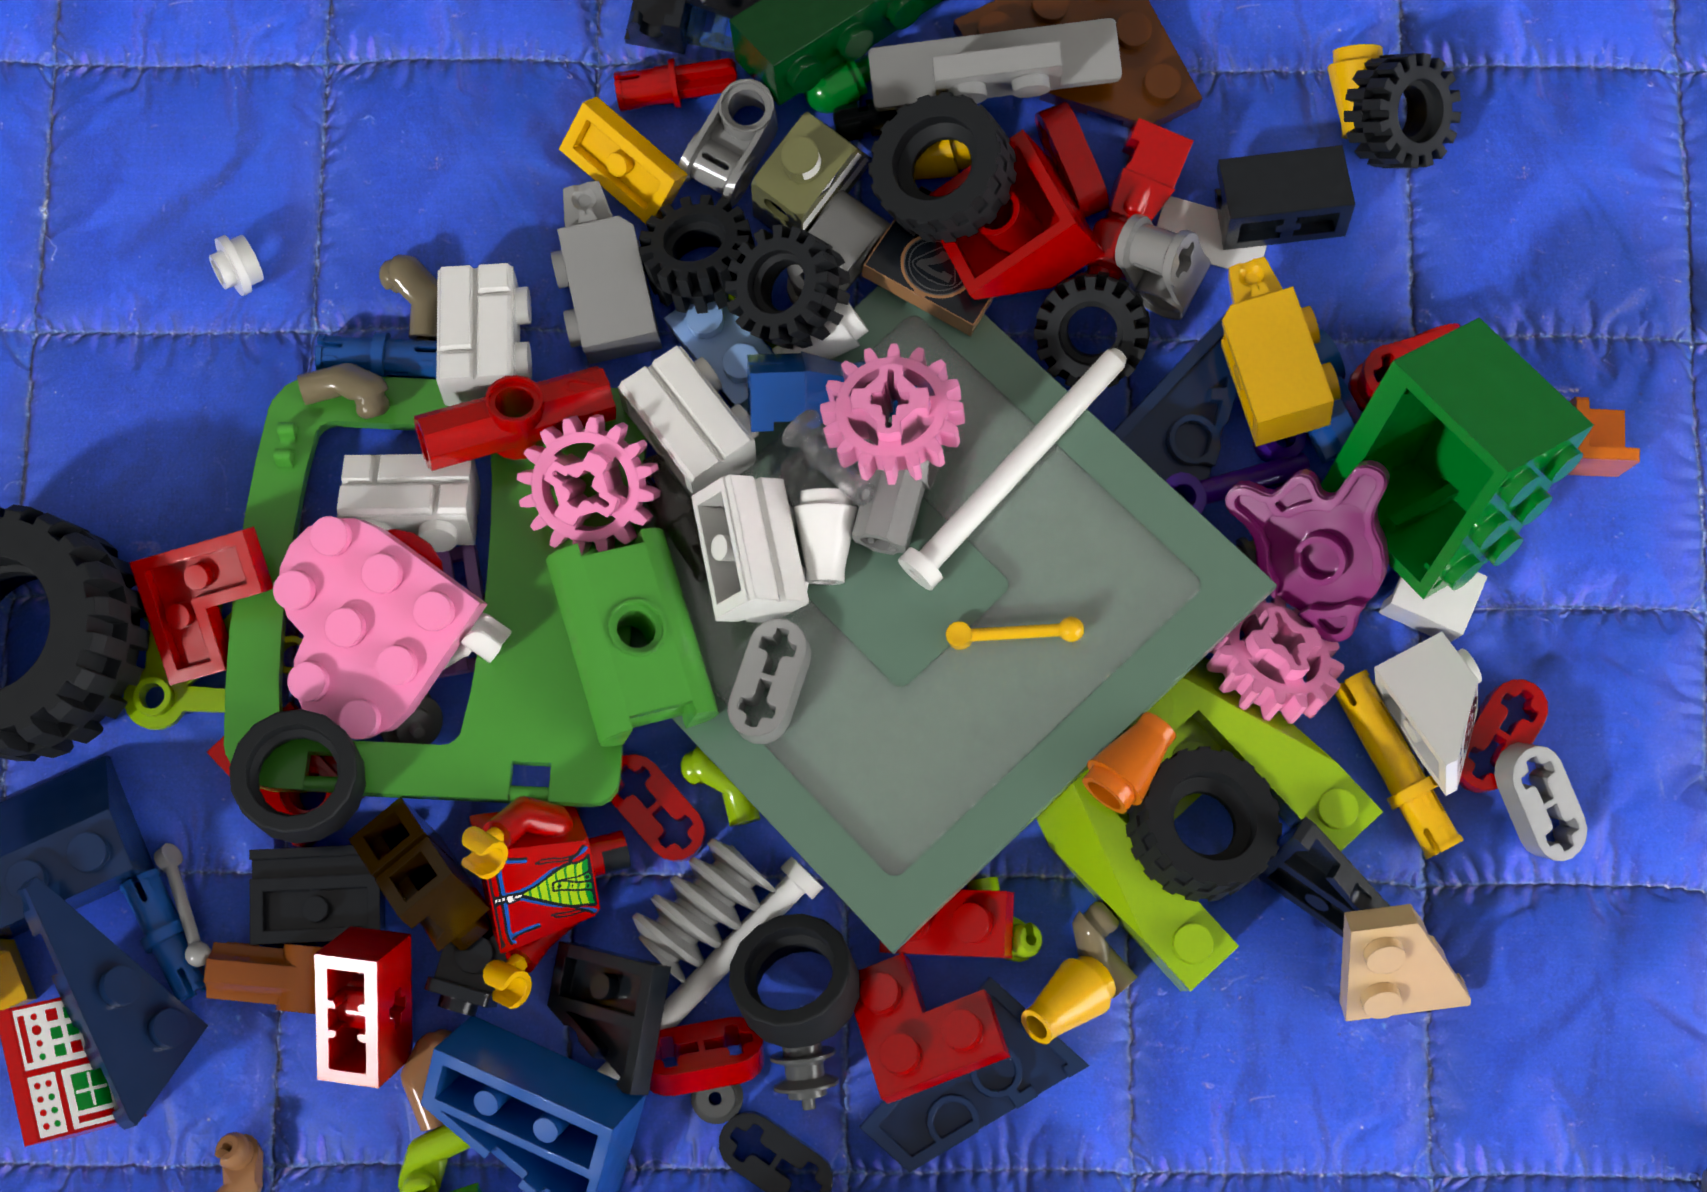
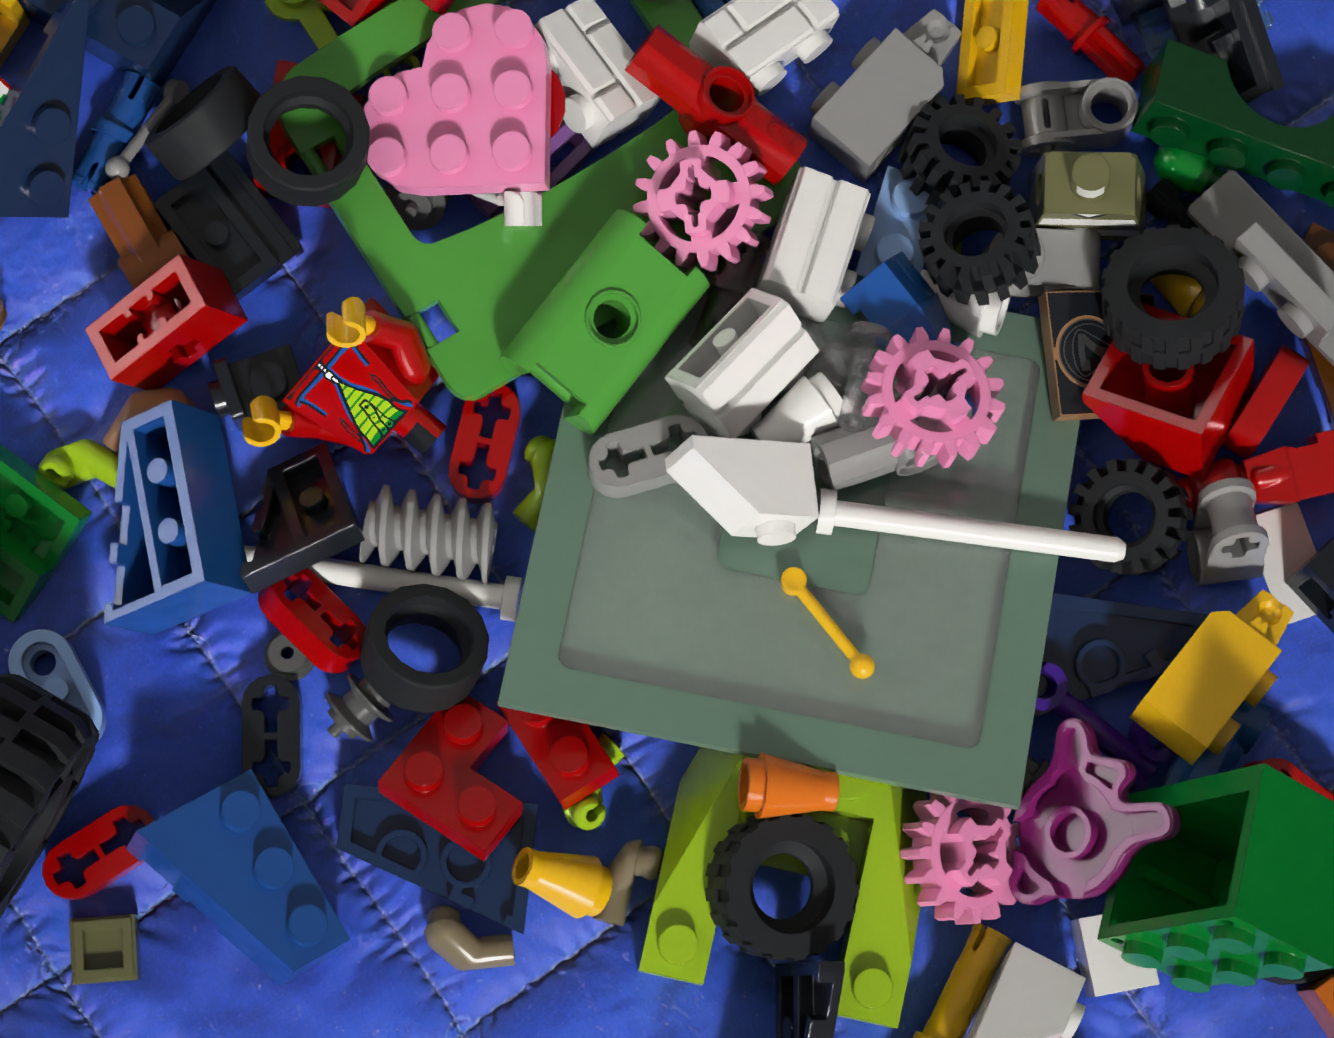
camera: 45 degrees right, 0 degrees up
dark brown hips [349,797,491,952] -> none
none -> black tyre [144,66,261,181]
none -> dark tan arm [424,905,515,971]
none -> white slope [665,435,819,546]

